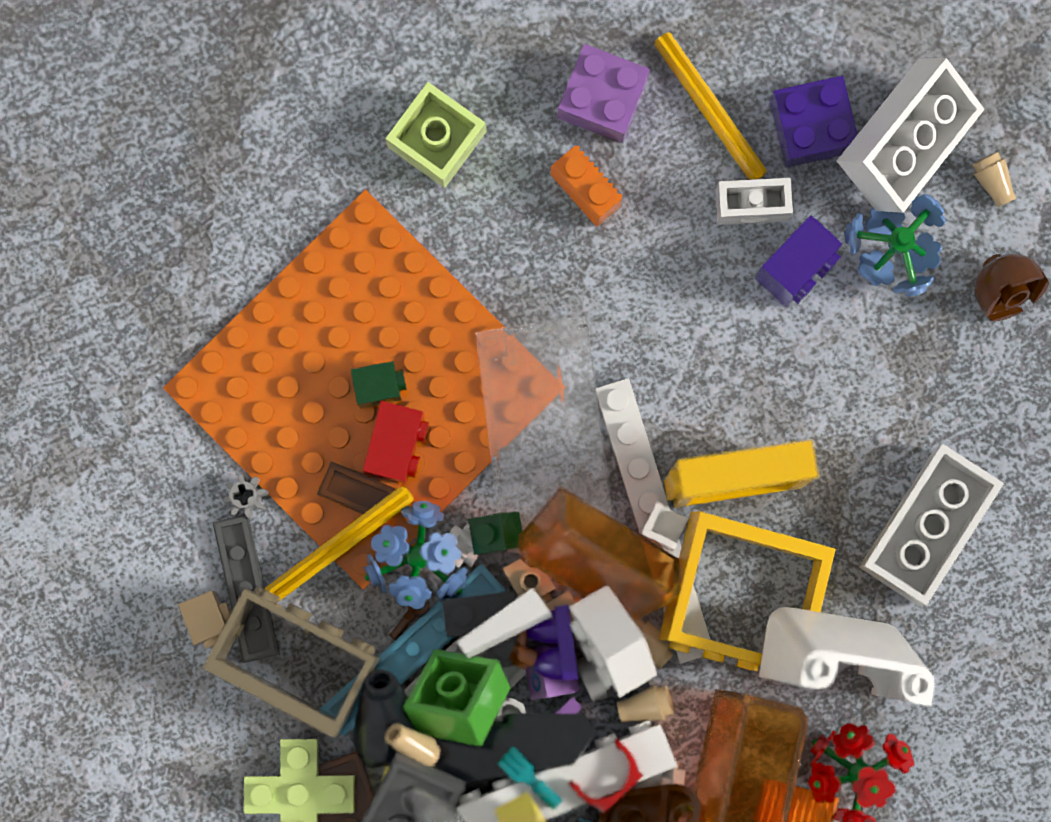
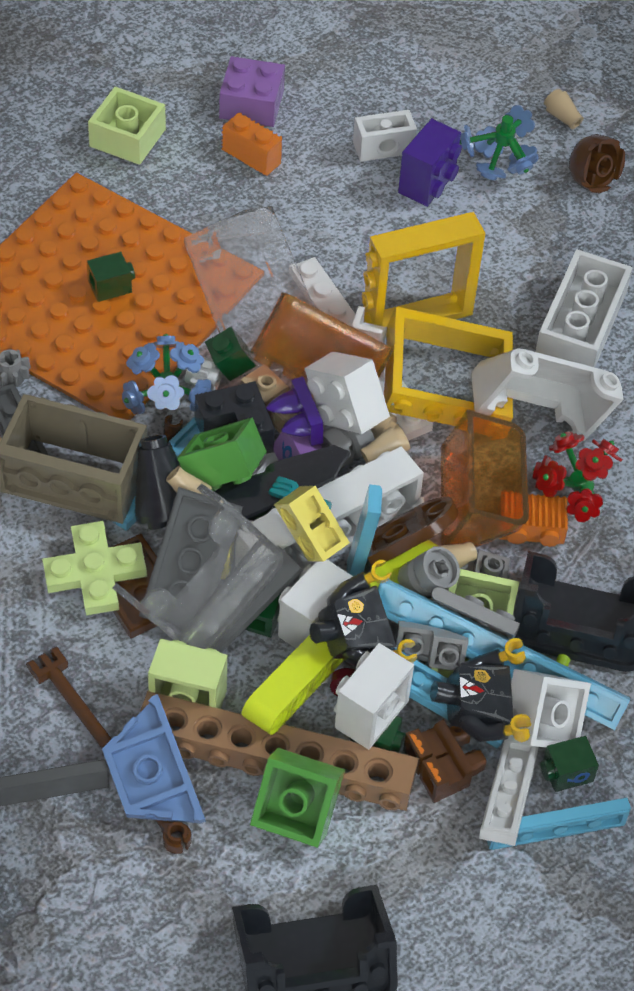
camera: 15 degrees left, 30 degrees down
yellow axle [265,486,414,602] -> none
reddish brown tile [317,461,396,514] -> none
red brick [362,401,429,484] -> none
white piece [457,588,553,658] -> none
reddish brown hand [509,630,537,670] -> none
red cap [568,738,644,813] -> none
yellow axle [654,32,767,180] -> none
dark purple brick [770,76,858,168] -> none
white brick [837,58,984,213] -> none

